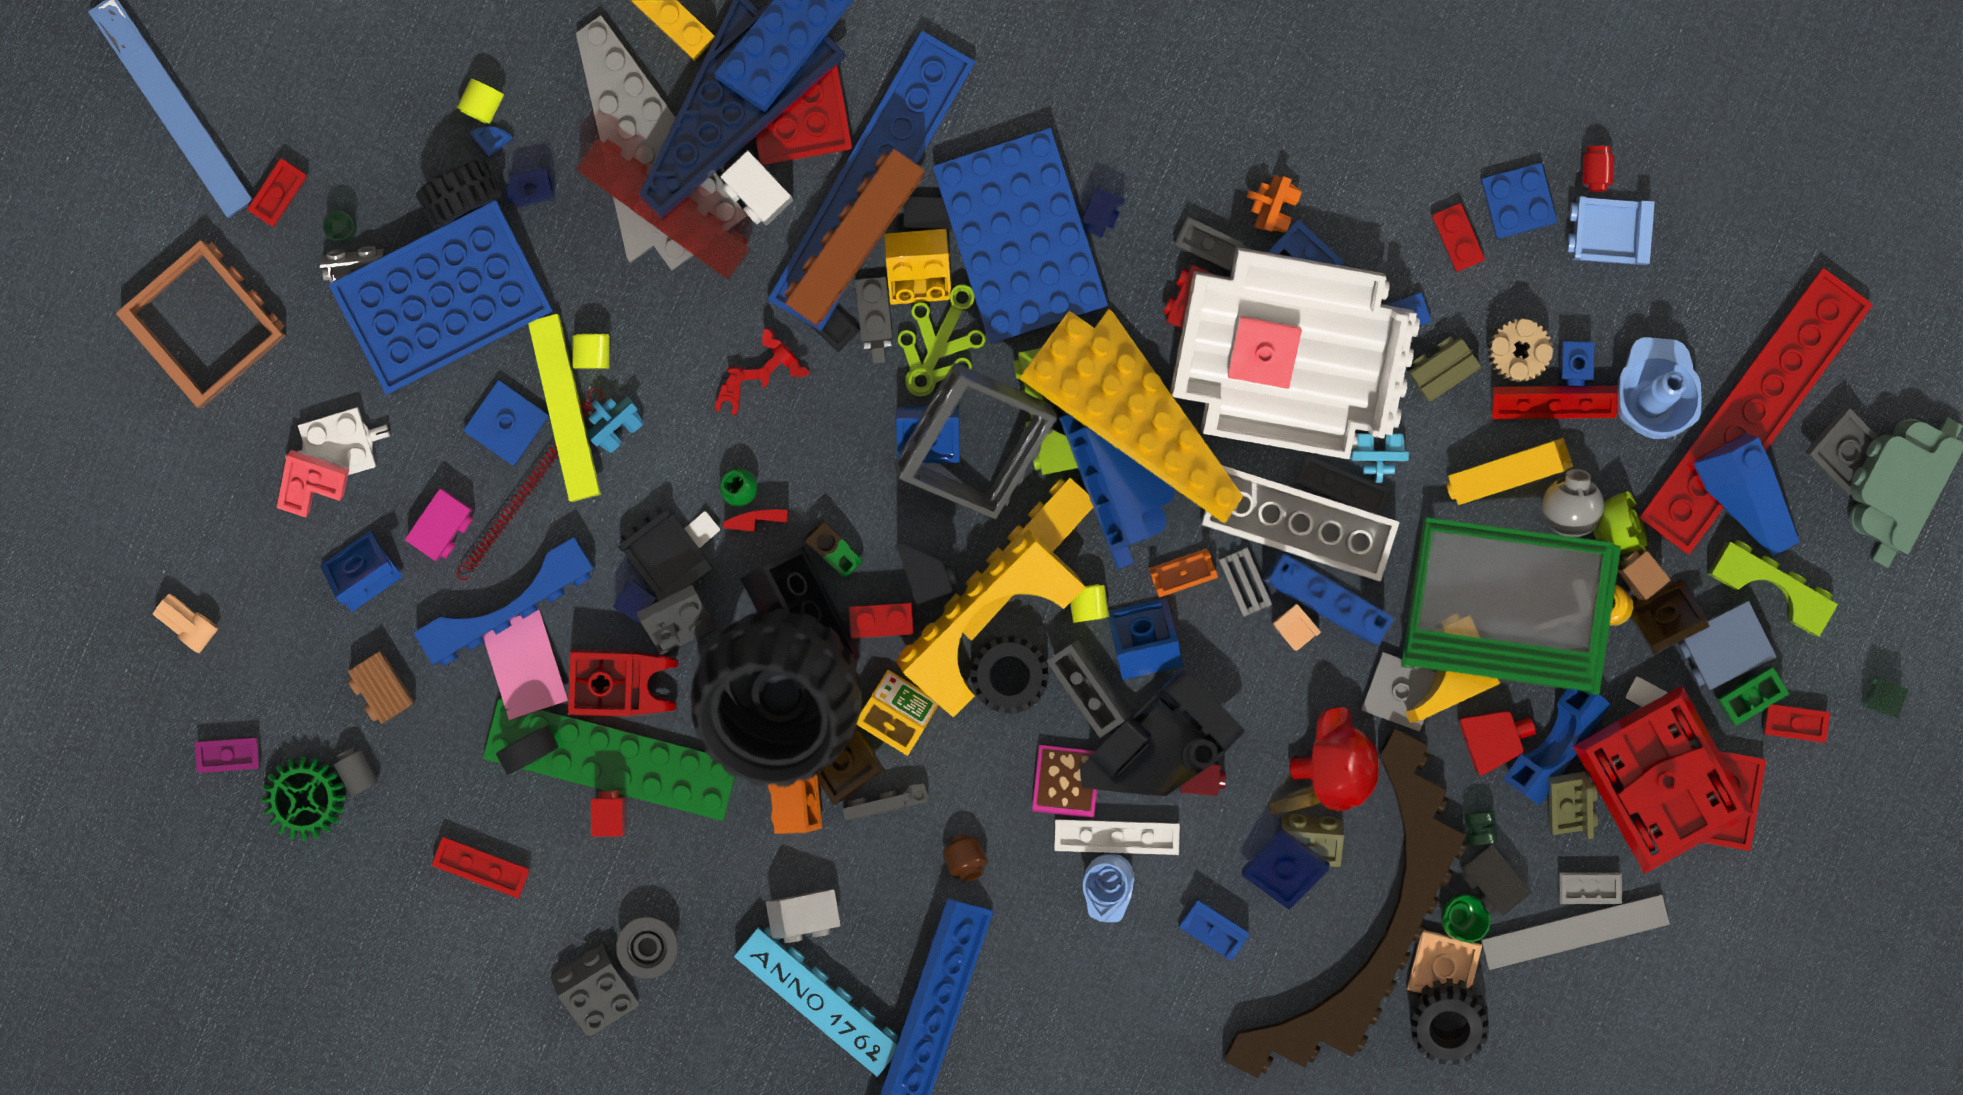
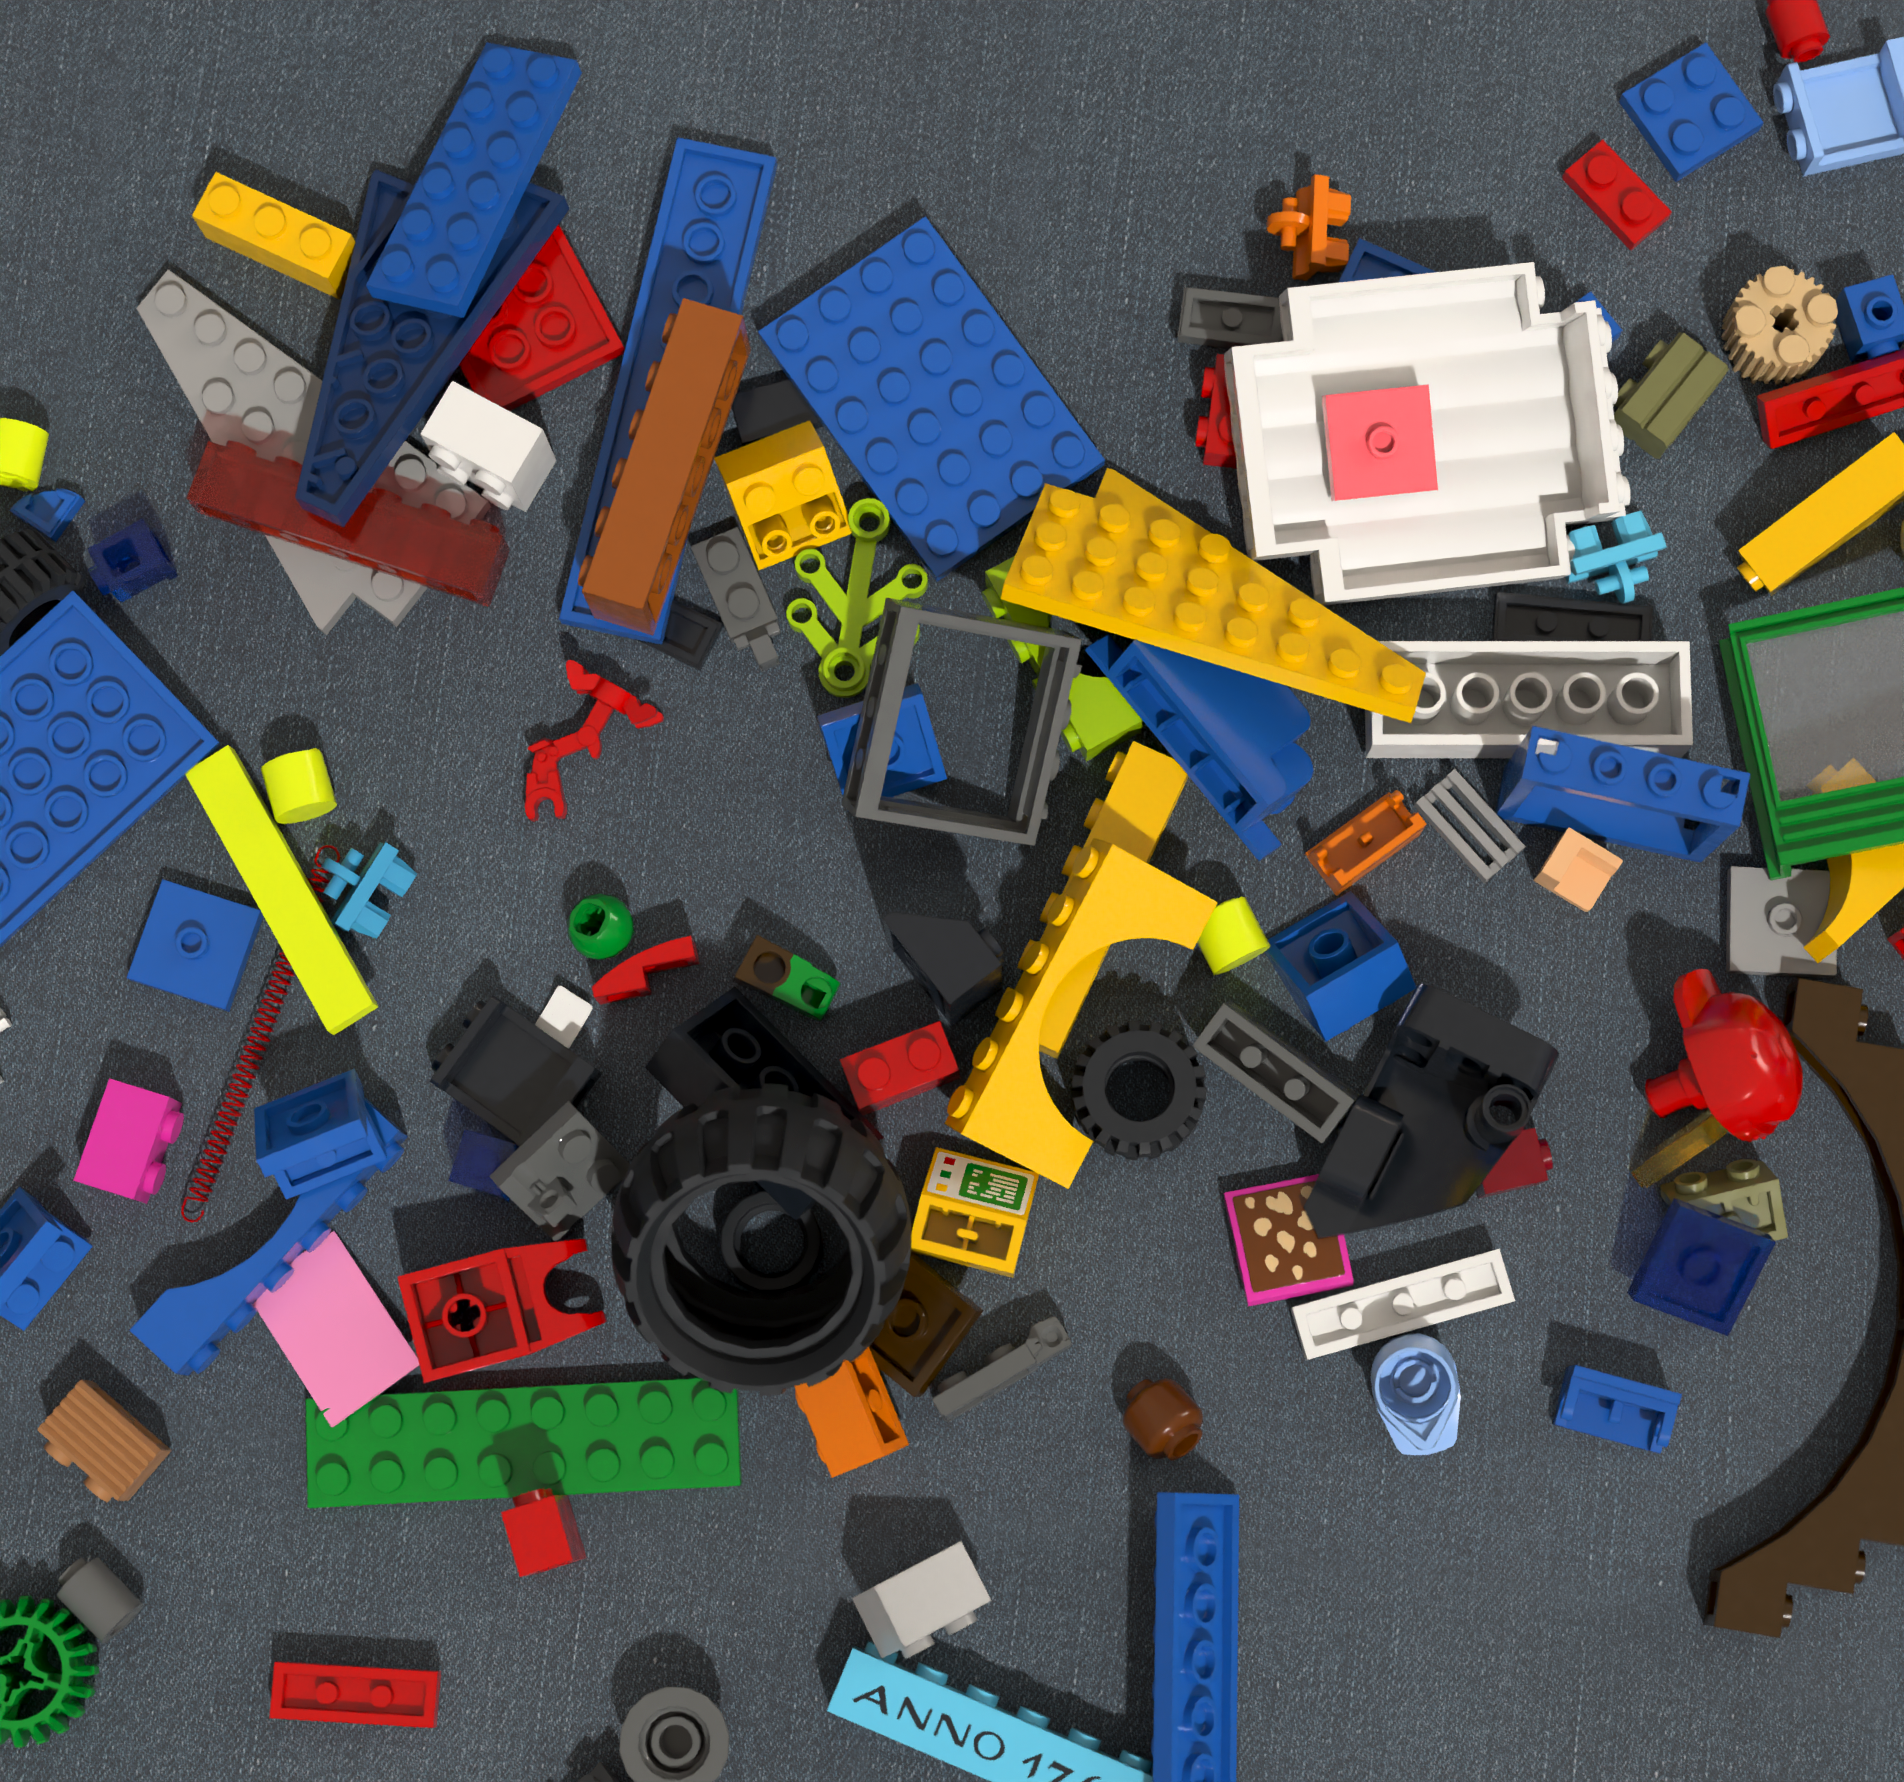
camera: 10 degrees left, 10 degrees down
black tyre [496,726,559,775] -> none
clear blue brick [1082,188,1125,238] -> none
none -> blue bracket [254,1068,387,1200]

